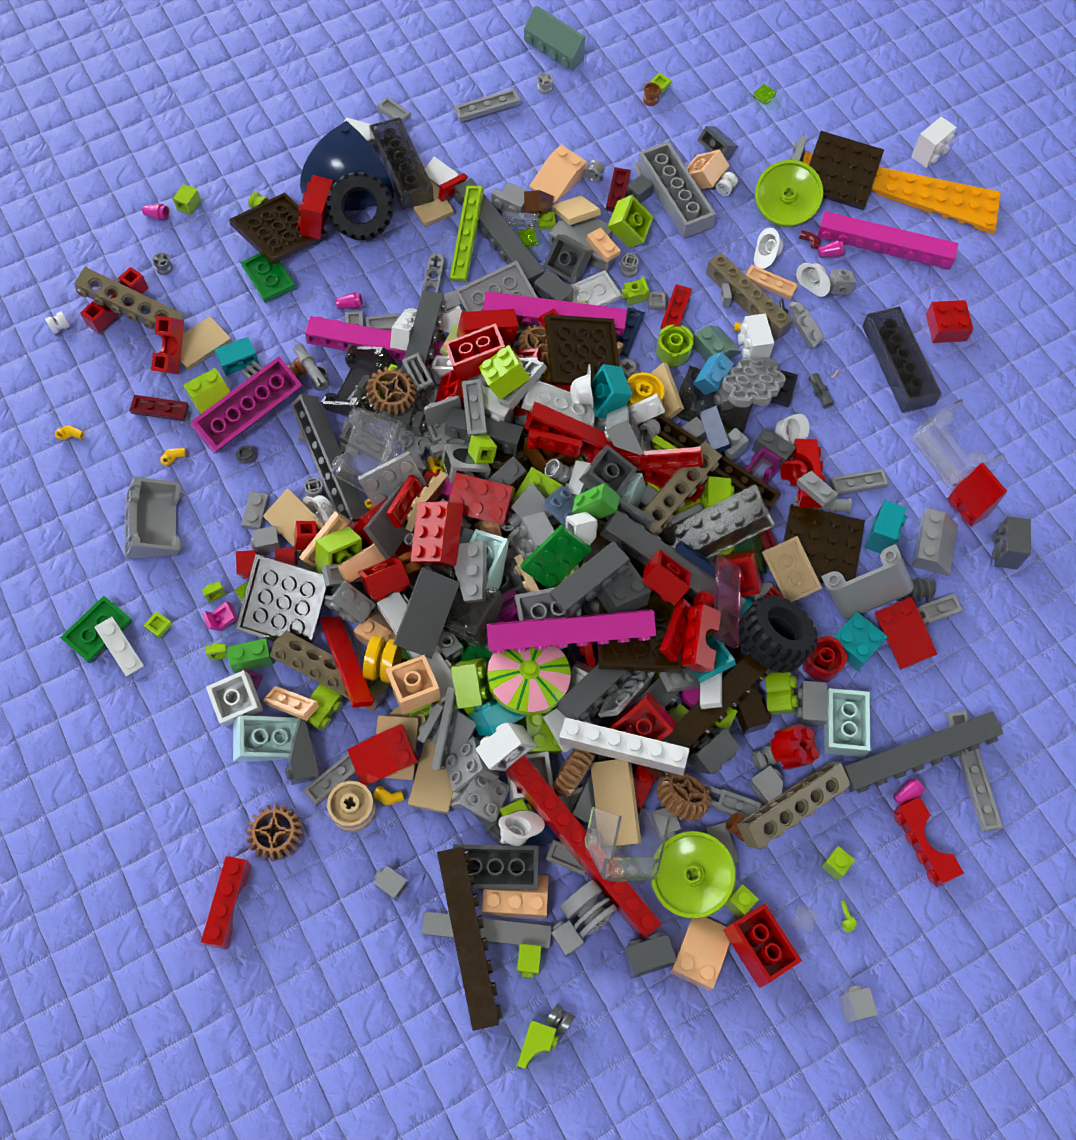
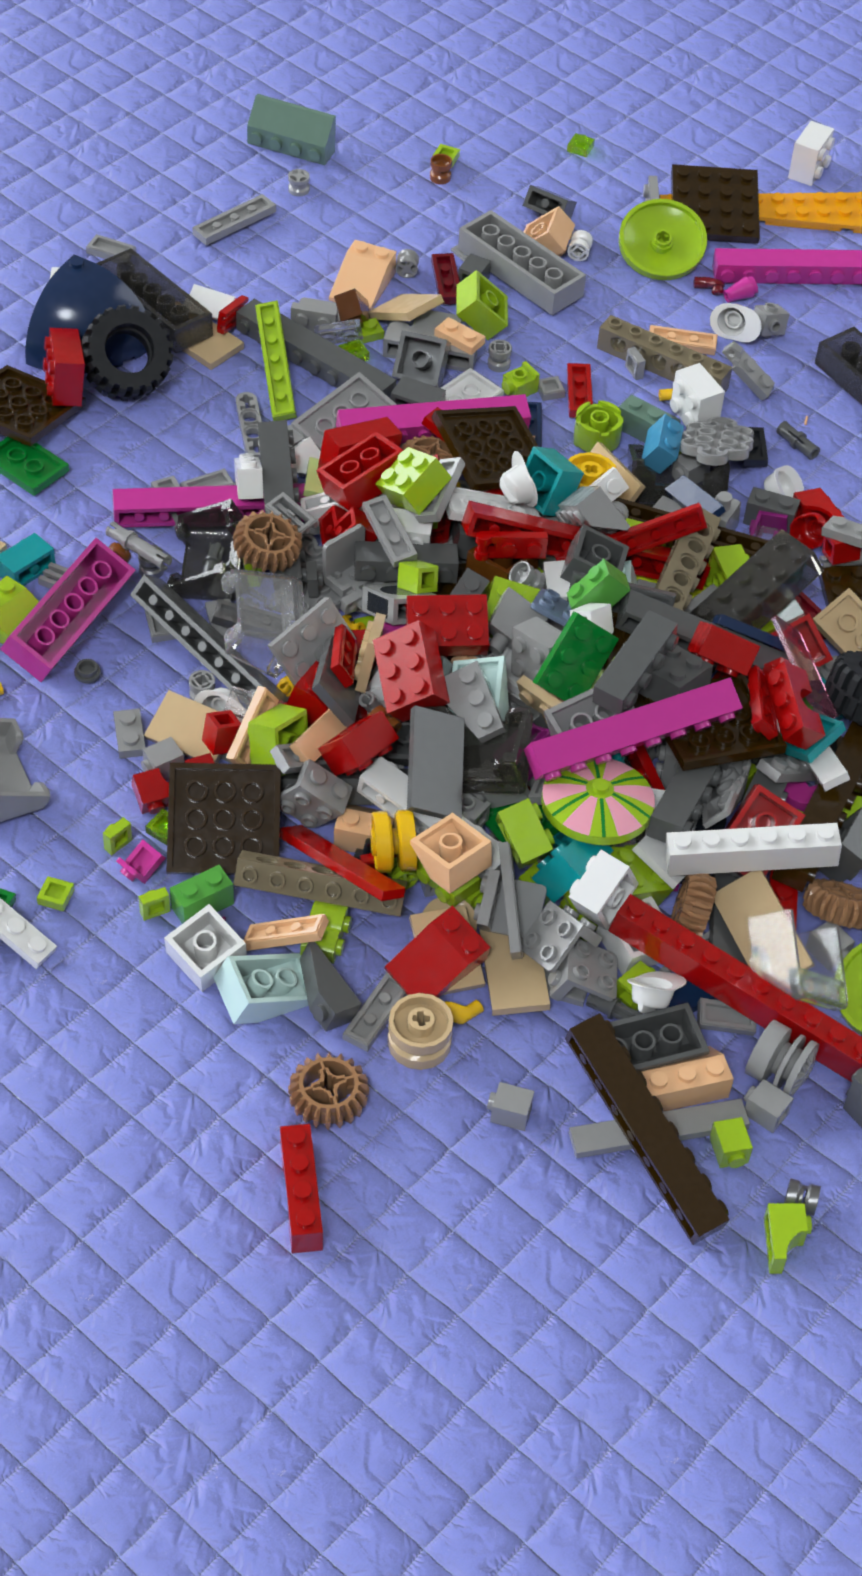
camera: 20 degrees left, 15 degrees down
dark pink cone [336,292,363,309] -> none
white piece [754,228,783,269] -> none

